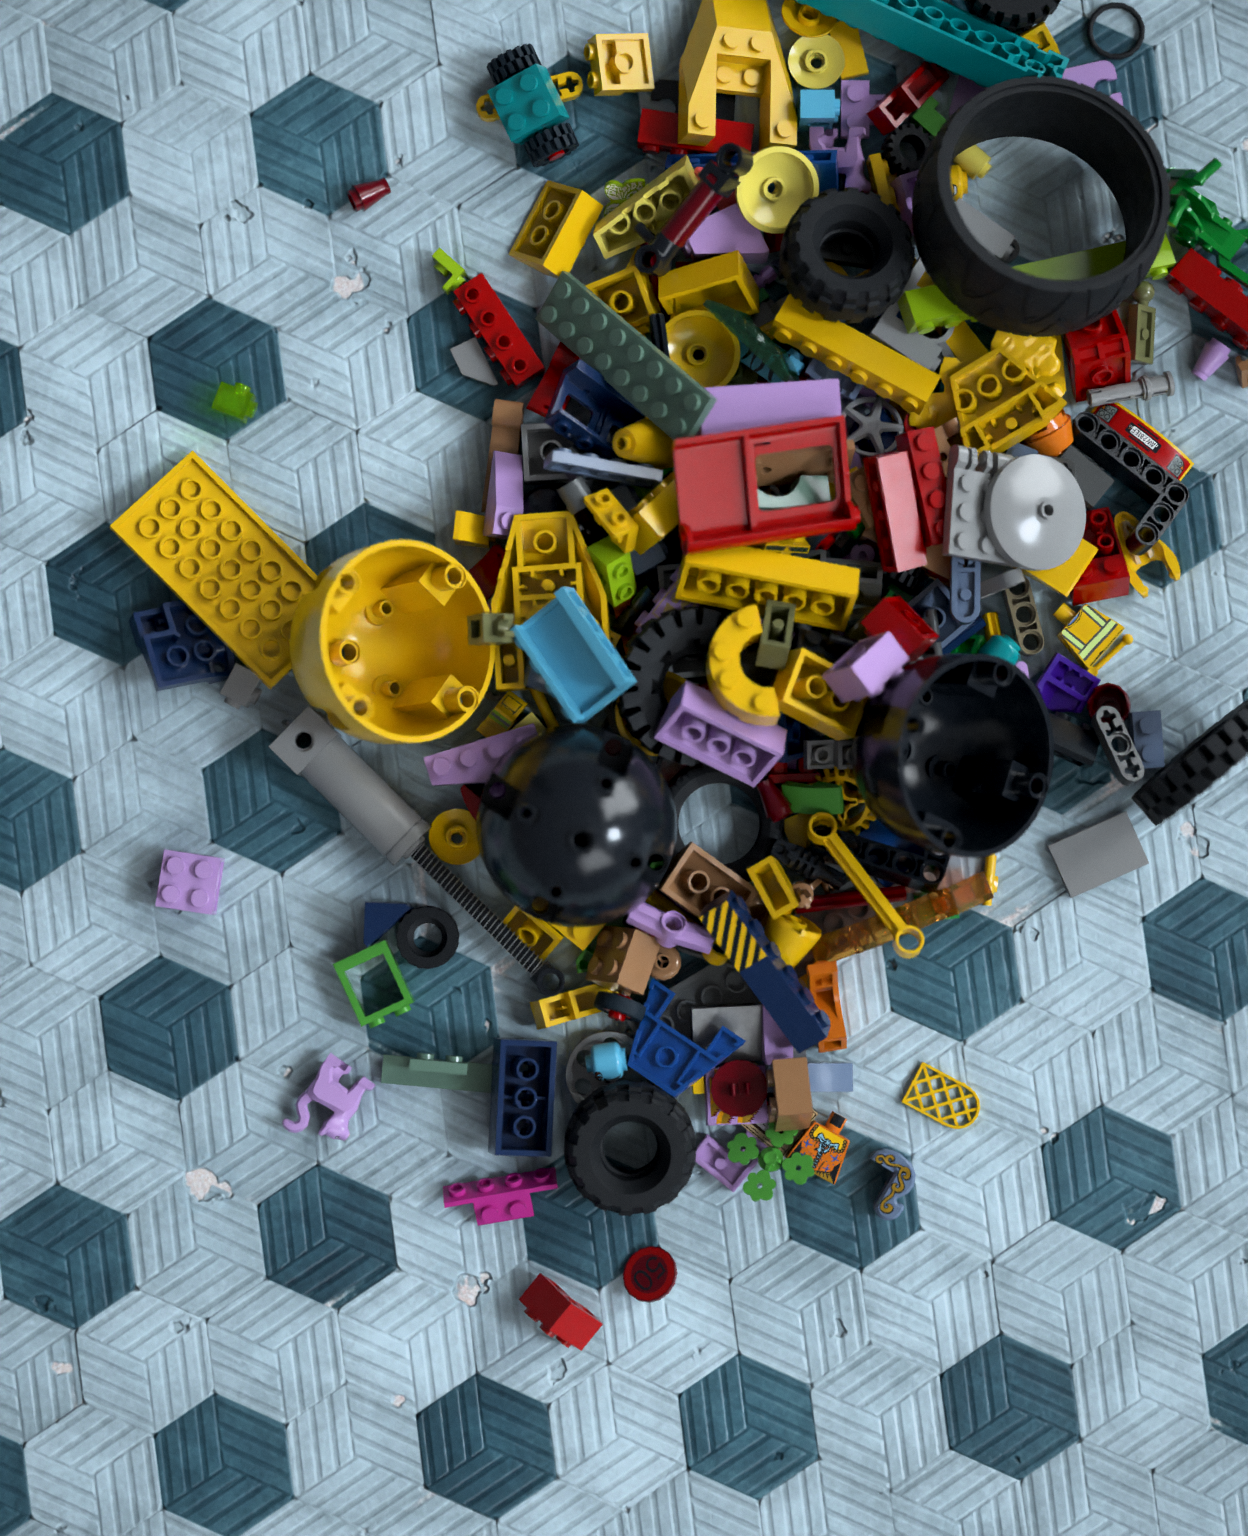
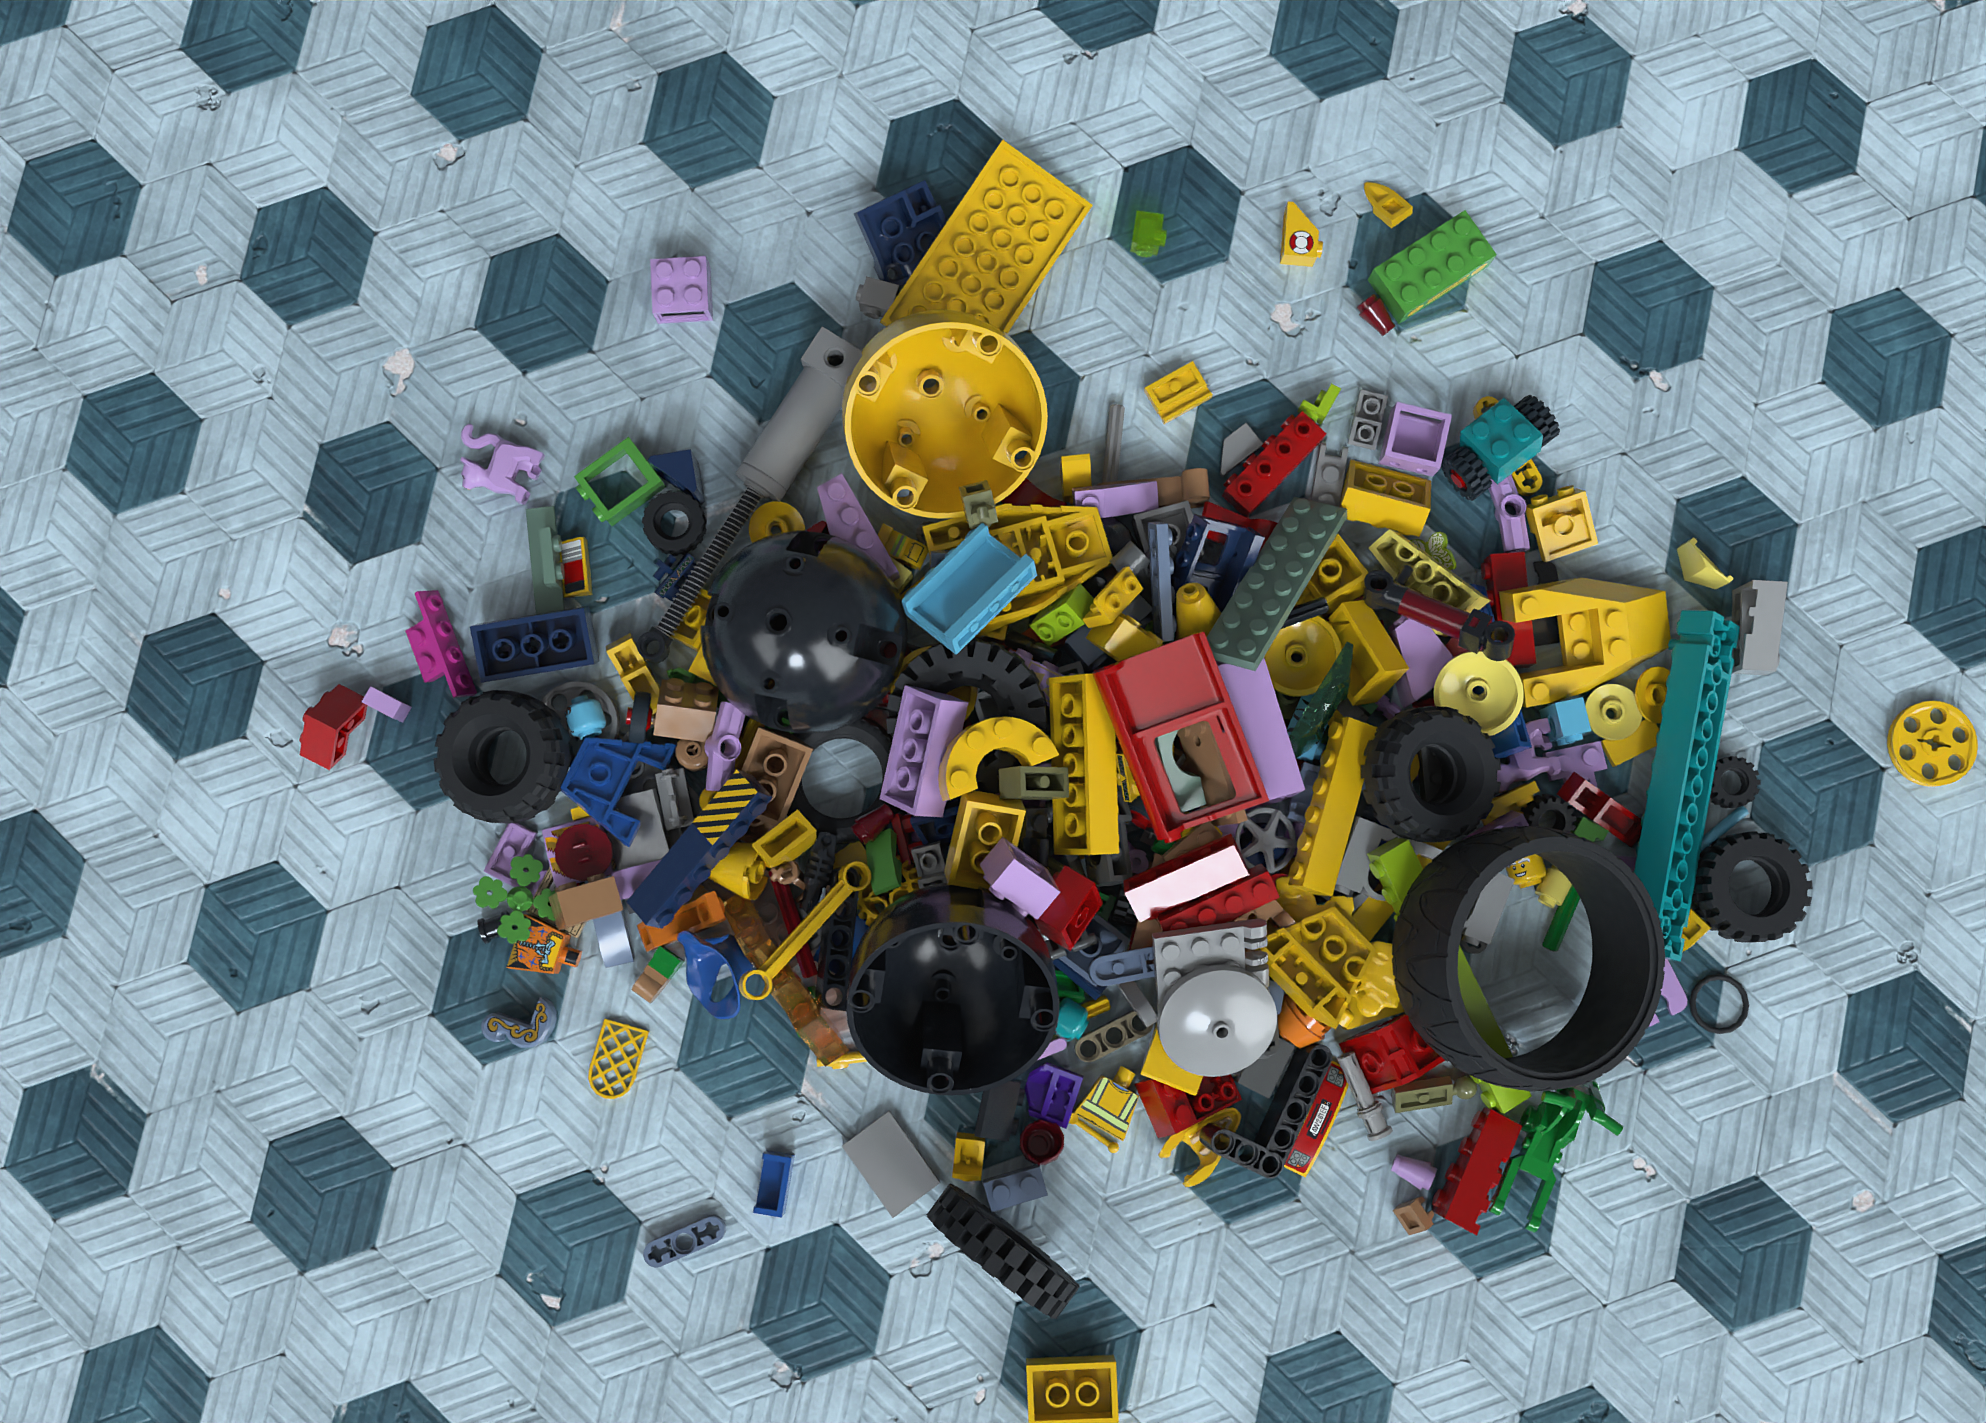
camera: 80 degrees right, 5 degrees down
piece [623,1246,677,1303] -> none
dark grey beam [1091,706,1145,786] -> none
none -> lavender piece [362,686,412,722]
none -> black bush [477,911,514,944]
none -> slope [560,537,593,598]
none -> leg [631,946,685,1004]
none -> sand blue beam [643,1215,726,1268]
none -> dark blue hips [653,553,697,602]
none -> light grey hinge [655,768,694,830]
none -> blue piece [677,931,753,1019]
none -> blue panel [753,1150,795,1218]
none -> yellow bracket [952,1132,985,1182]
none -> light grey axle [1102,404,1125,483]
none -> yellow plate [1144,361,1213,424]
none -> yellow slope [1280,201,1323,267]
none -> light grey hinge [1311,443,1348,507]
none -> light grey slope [1348,390,1388,450]
none -> yellow plate [1364,182,1413,229]
none -> bright green brick [1368,210,1497,324]
none -> lavender piece [1378,402,1452,477]
none -> lavender piece [1488,475,1530,553]
none -> green axle [1542,885,1580,952]

